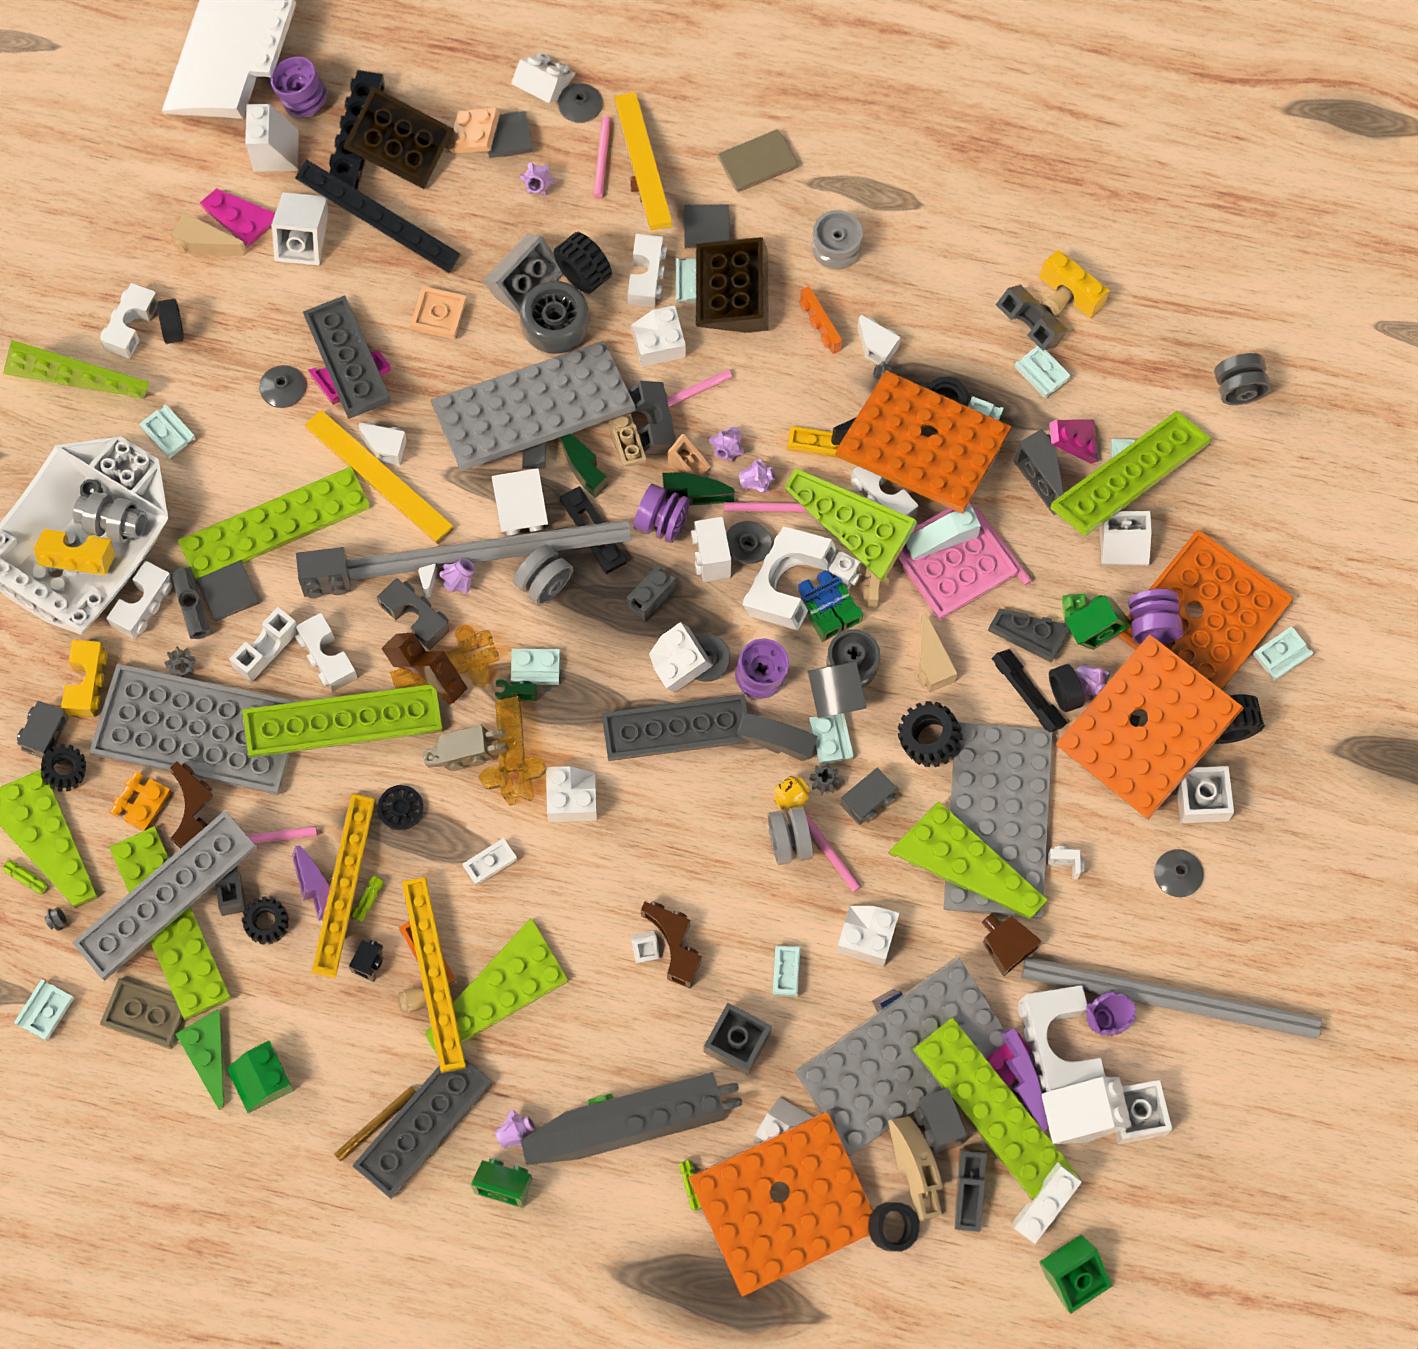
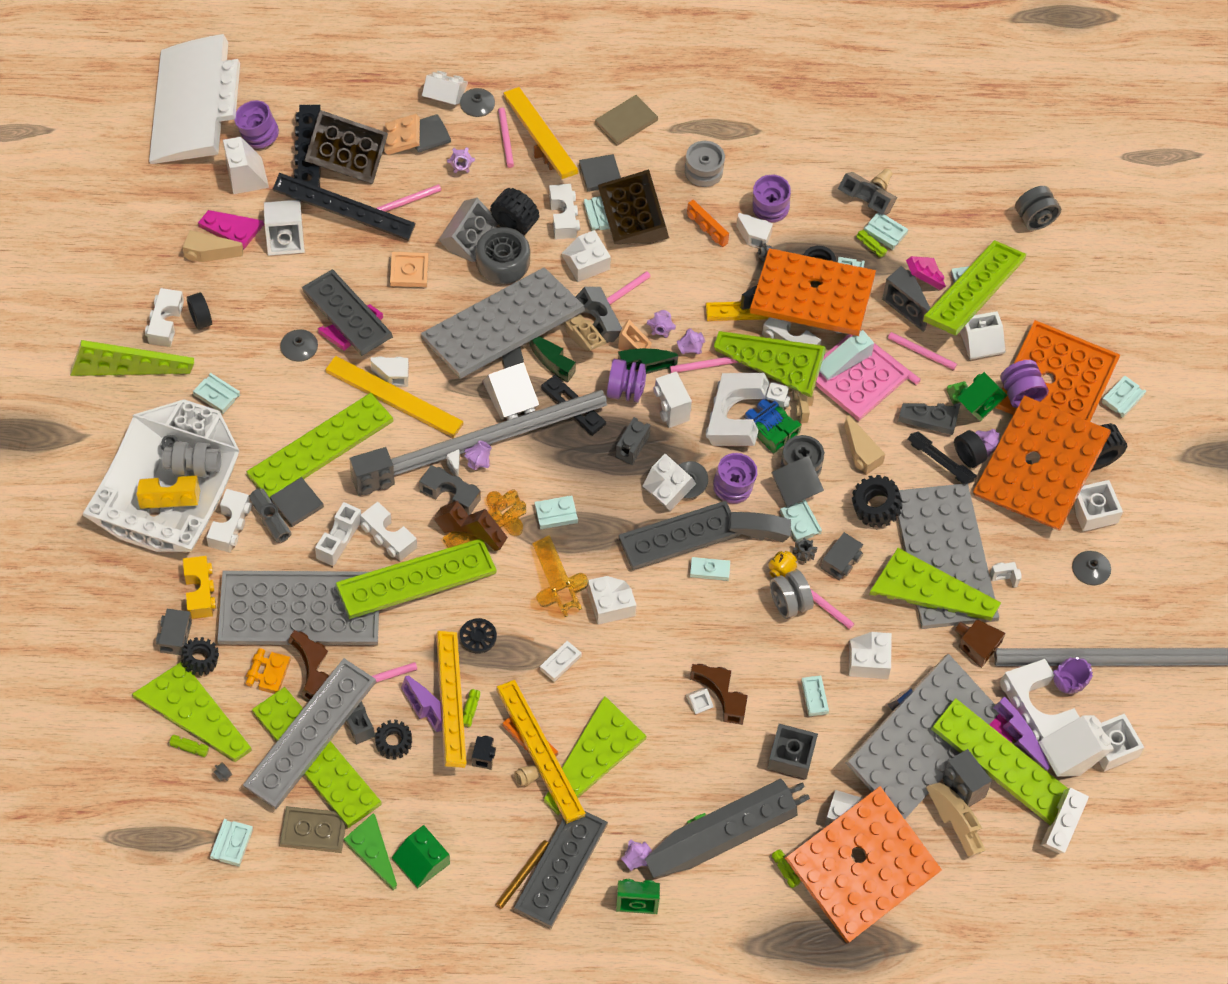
camera: 15 degrees left, 10 degrees down
dark grey gear [164,646,196,677] -> none
hinge [423,725,508,771] -> none
dark green plate [495,679,537,701] -> none
light grey wheel [513,544,573,606] -> none
dark grey dish [726,521,772,564] -> none
black tyre [868,1202,919,1252] -> none
dark grey slope [954,1148,987,1232] -> none
yellow arch [1039,249,1110,318] -> none
green slope [1039,1234,1112,1314] -> none
none -> bright pink bar [377,184,441,212]
none -> light aqua plate [690,557,730,581]
none -> medium lavender wheel [753,174,791,223]
none -> lime axle [856,230,887,258]
none -> bright pink bar [888,332,957,370]

